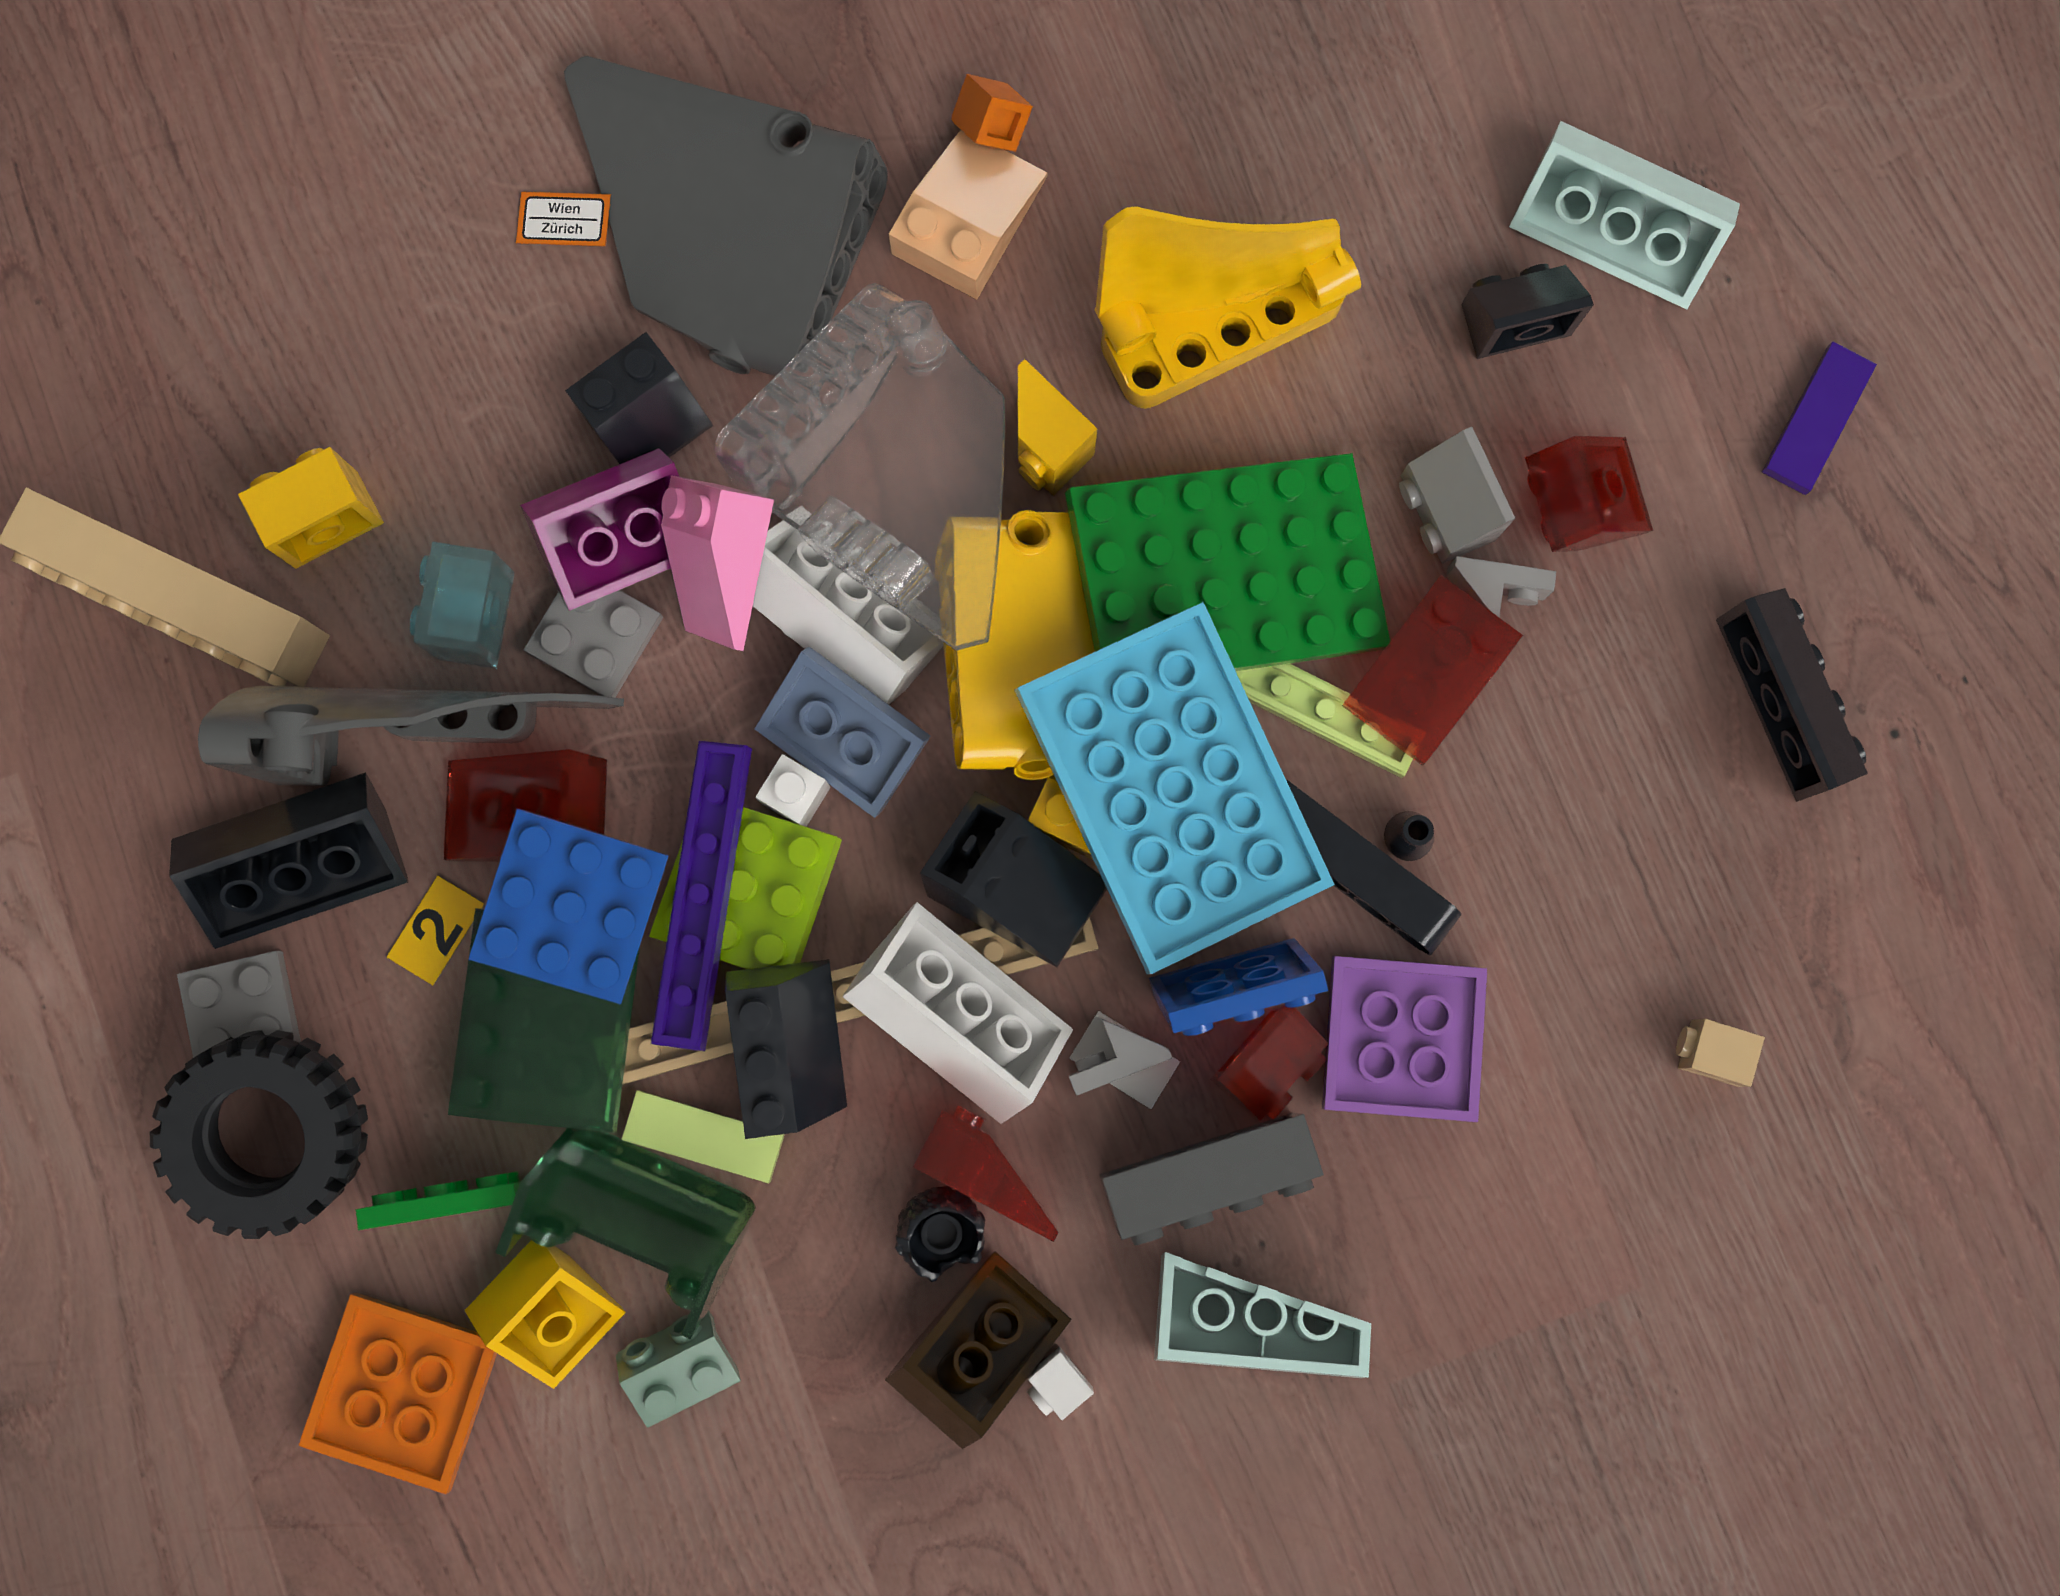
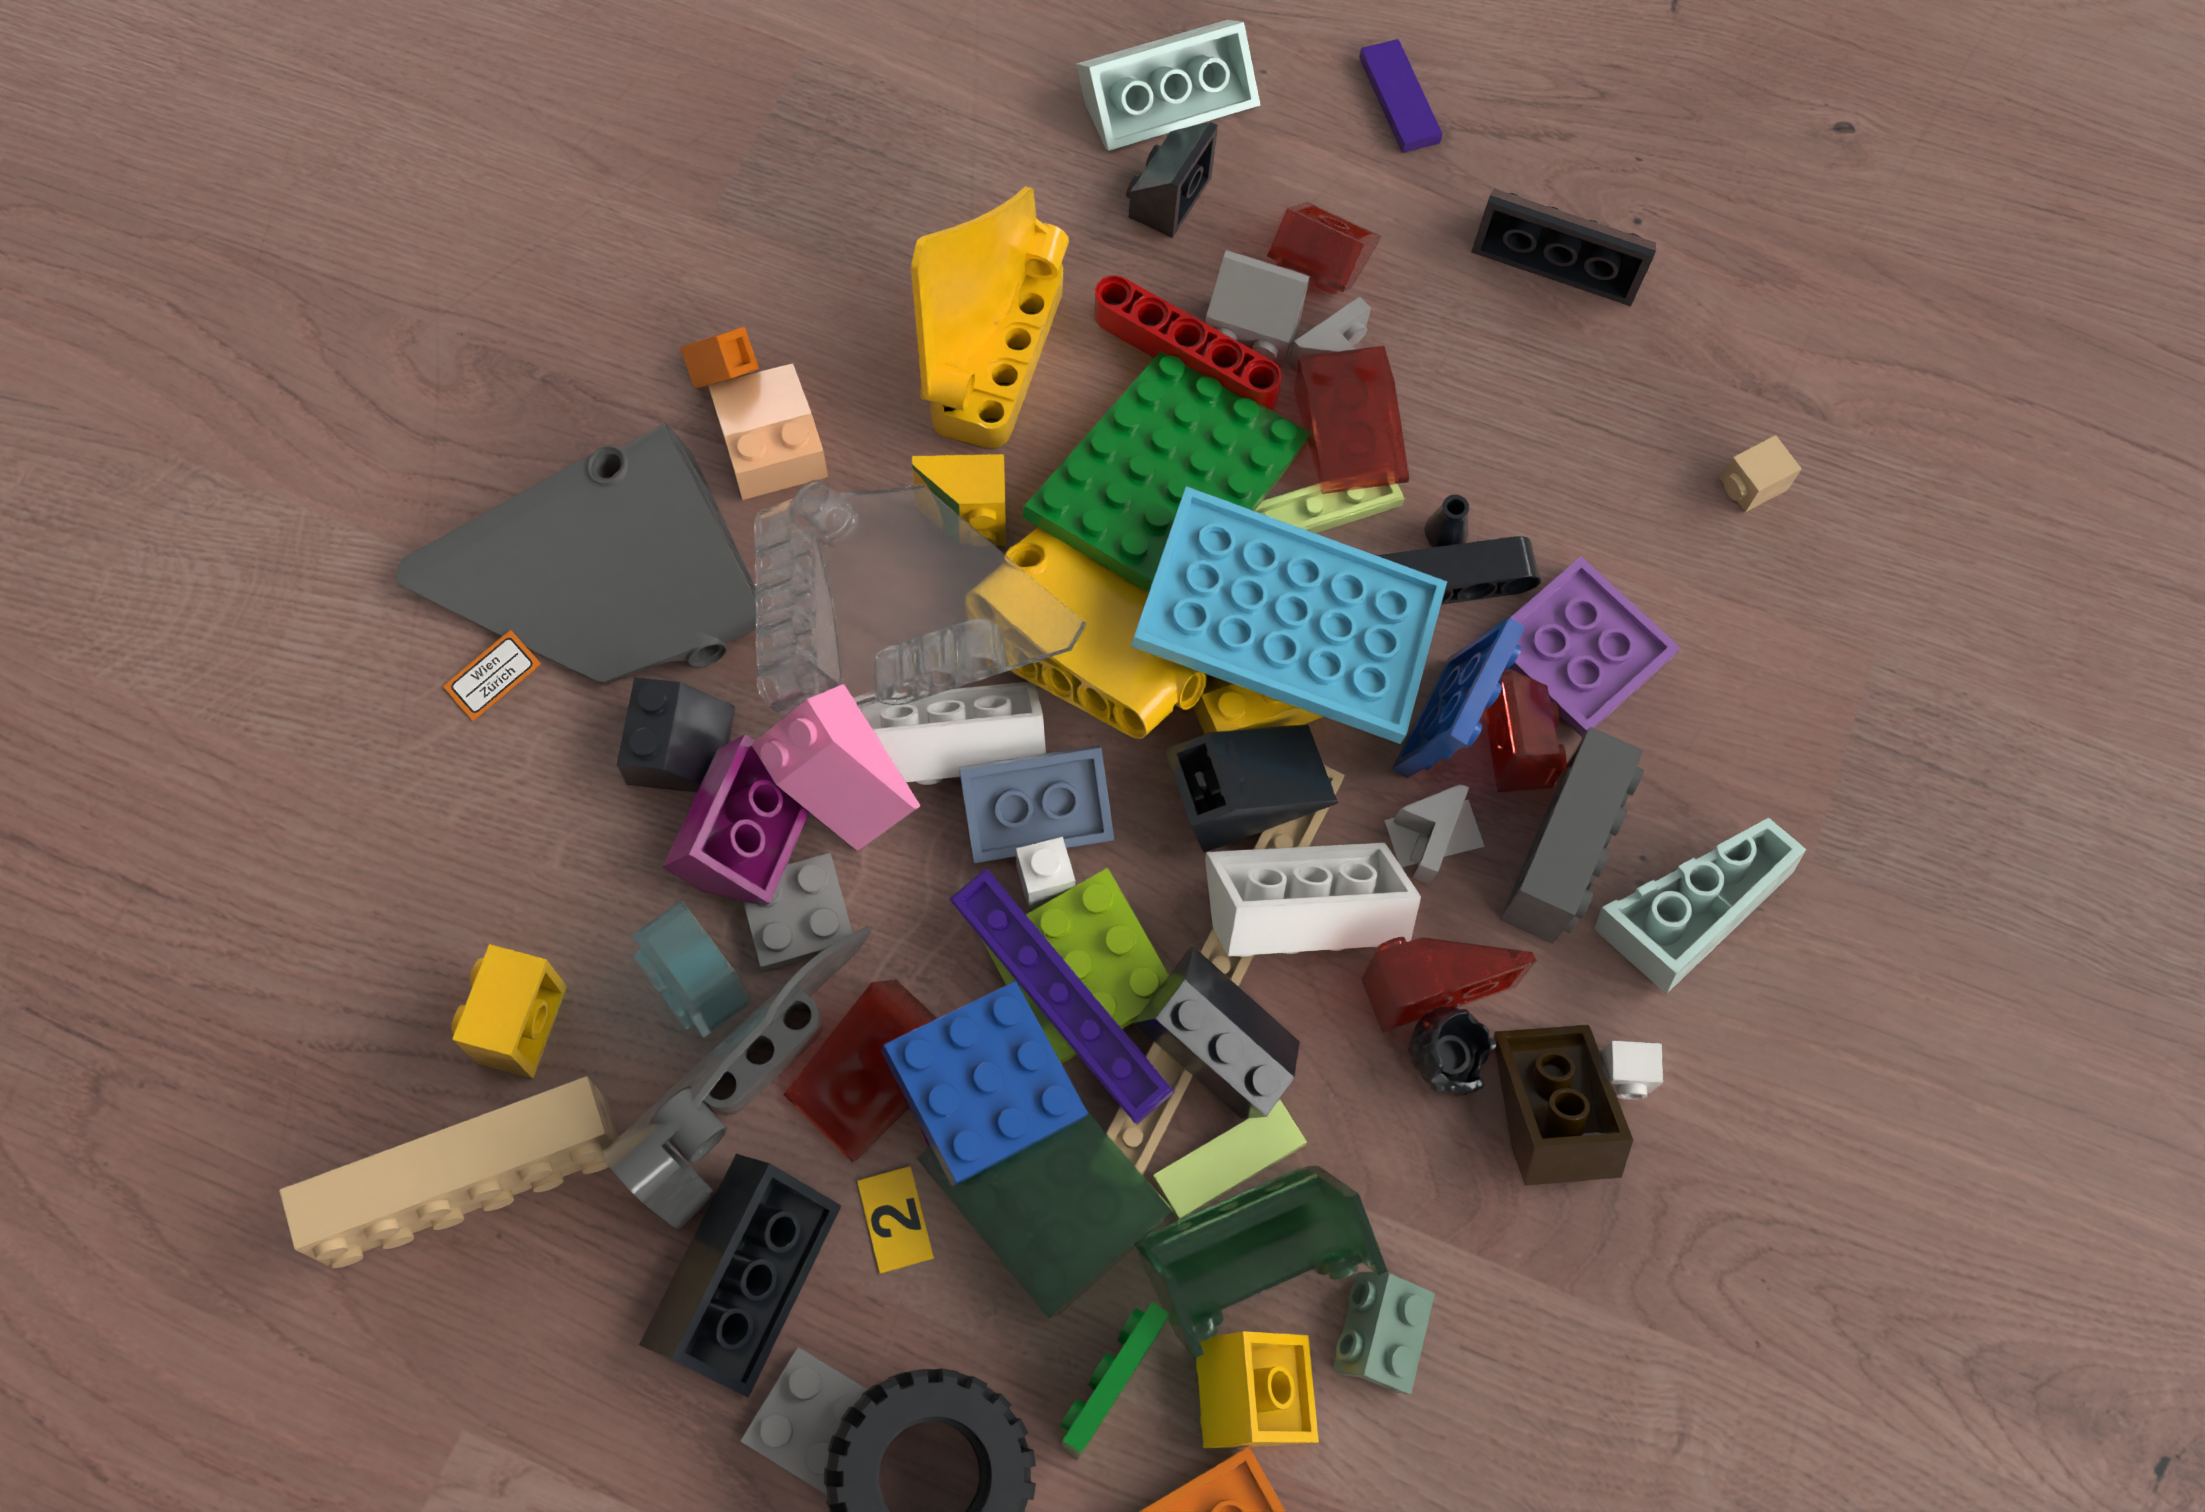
camera: 50 degrees left, 15 degrees down
none -> red beam [1094,275,1282,410]

